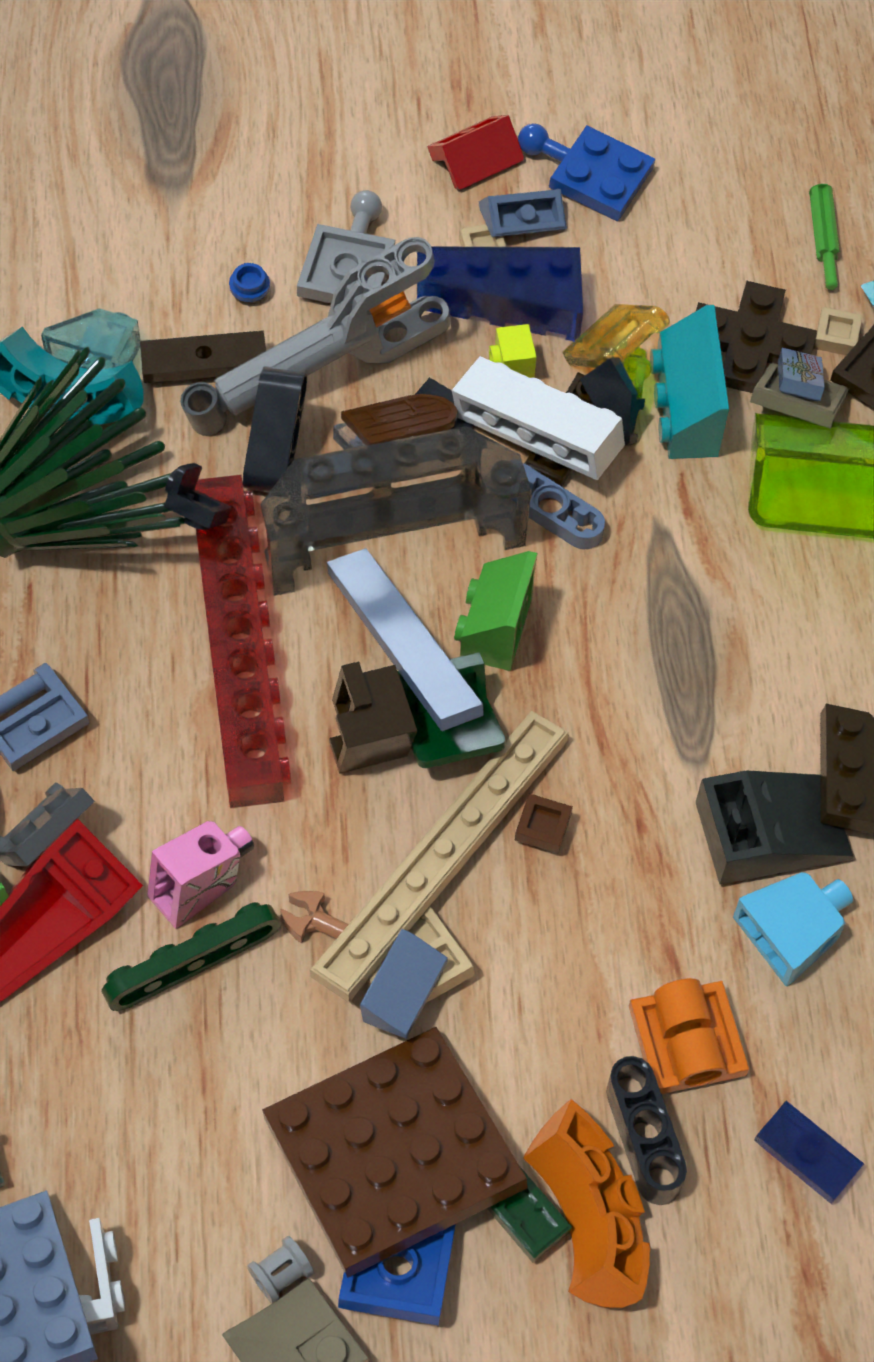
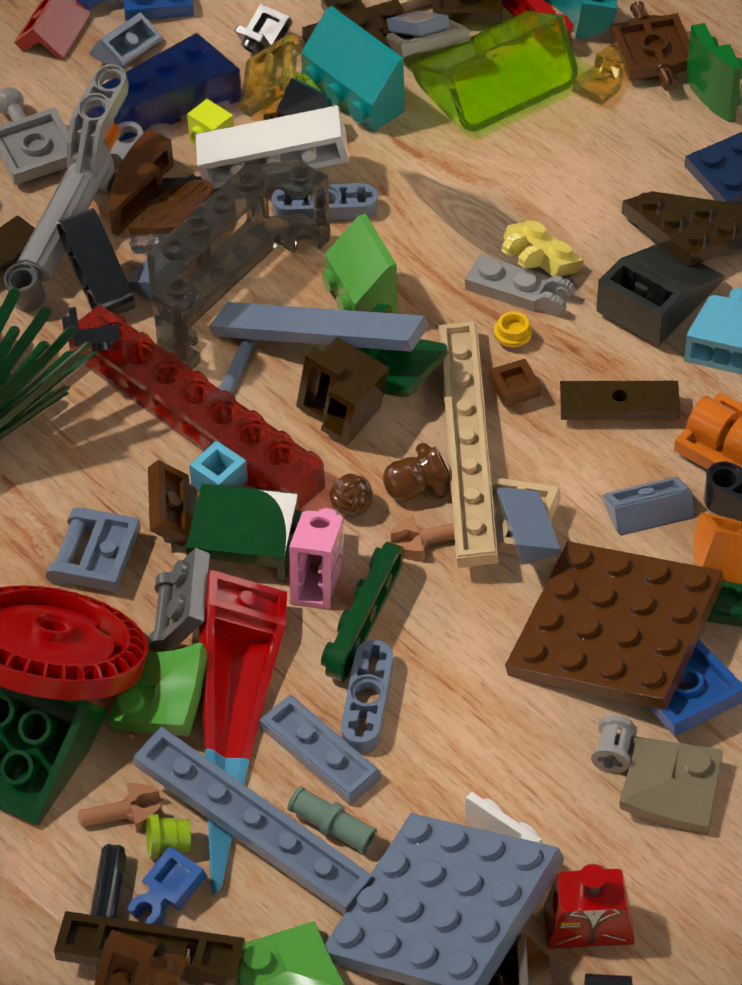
camera: 35 degrees left, 10 degrees down
none -> reddish brown slope [108,128,174,236]
none -> reddish brown plate [148,460,191,546]
none -> dark green panel [186,483,304,581]
none -> medium azure plate [189,440,248,490]
none -> sand blue bar [204,339,259,424]
none -> bracket [234,4,293,57]
none -> sand blue tile [259,694,381,805]
none -> reddish brown piece [329,473,373,516]
none -> sand blue beam [341,640,393,754]
none -> reddish brown animal [382,443,450,502]
none -> light grey hinge [465,254,576,316]
none -> yellow plate [494,311,532,347]
none -> light yellow hinge [501,220,584,277]
none -> dark brown tile [560,380,680,420]
none -> sand blue slope [602,477,694,535]

